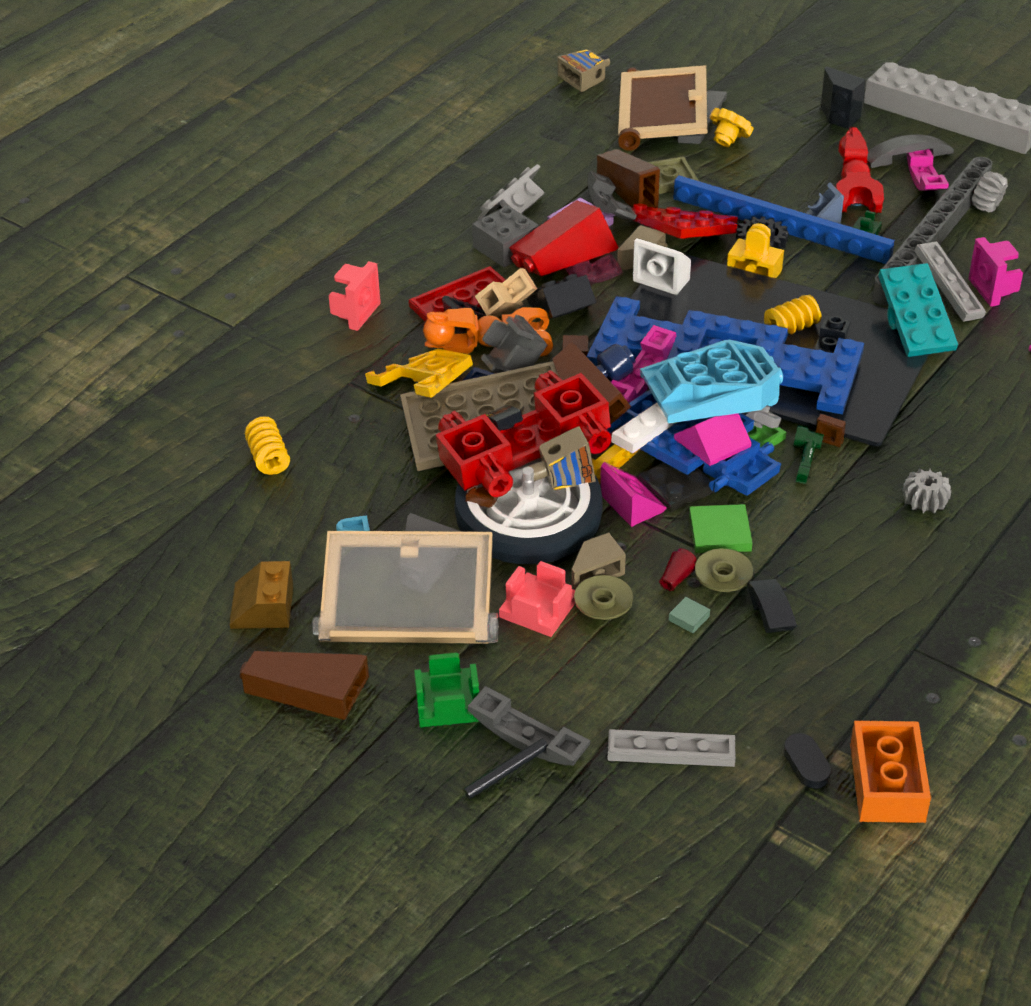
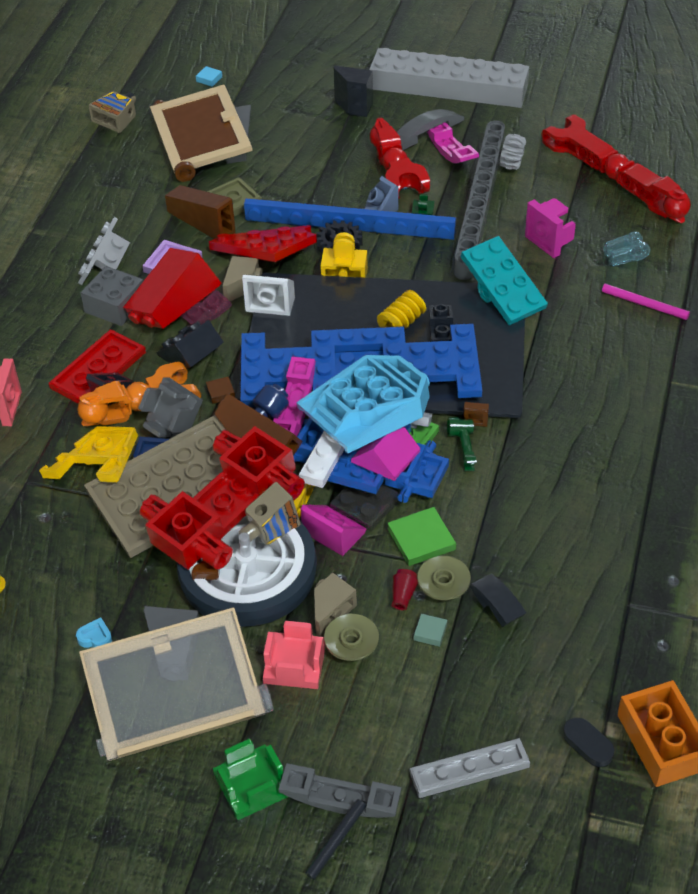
camera: 20 degrees left, 5 degrees up
pearl gold slope [230,561,293,629] -> none
reddish brown slope [240,651,369,720] -> none
tan brick [475,268,537,317] -> none
black slope [486,405,523,431] -> none
dark grey slope [588,171,637,221] -> none
yellow plant [709,108,754,147] -> none
light grey gear [902,468,951,513] -> none
light grey tile [914,241,986,322] -> none
none -> medium azure tile [196,66,222,87]

